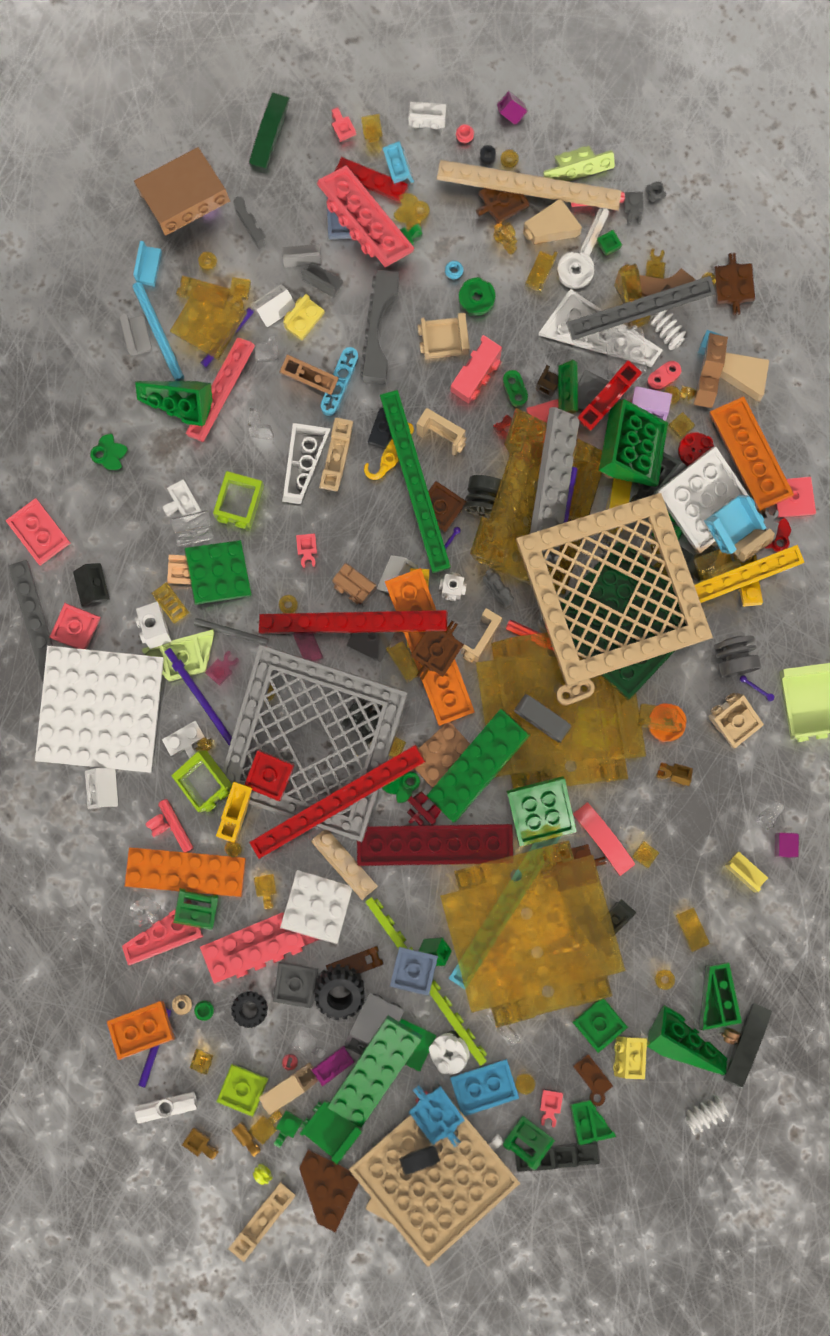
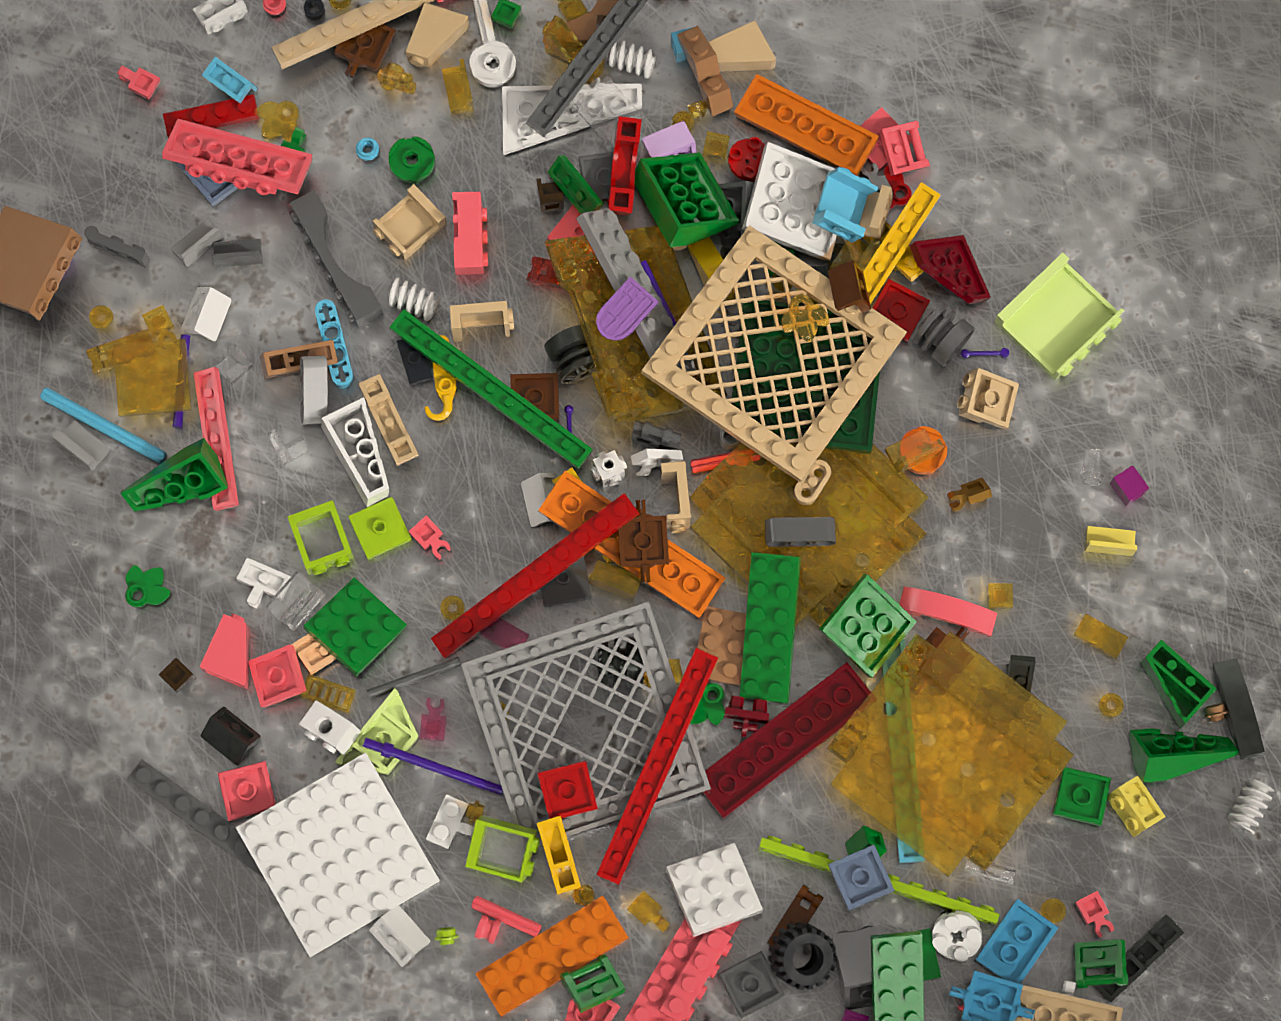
camera: 40 degrees left, 5 degrees down
coral plate [5,498,70,566] -> none
medium azure panel [133,240,162,286] -> none
dark green slope [249,92,290,169] -> none
light yellow bracket [283,294,325,341] -> none
tan plate [311,830,378,900] -> none
medium nougat brick [332,563,377,605] -> none
clear yellow bracket [361,114,383,143] -> none
green plate [503,370,528,407] -> none
green wing [570,1100,616,1145] -> none
reddish brown hinge [573,1054,613,1106] -> none
coral plate [647,361,681,391] -> none
none -> dark brown panel [158,658,197,693]
none -> coral slope [200,613,249,690]
none -> coral plate [248,644,307,708]
none -> beam [300,356,328,424]
none -> lime plate [348,497,412,560]
none -> white piece [388,277,441,322]
none -> lime plate [434,927,459,945]
none -> medium lavender window [596,277,659,341]
none -> white plate [631,449,683,476]
none -> clear yellow plate [782,294,829,342]
none -> reddish brown panel [828,260,871,313]
none -> red plate [873,279,930,343]
none -> coral plate [879,121,930,176]
none -> dark red plate [909,235,991,304]

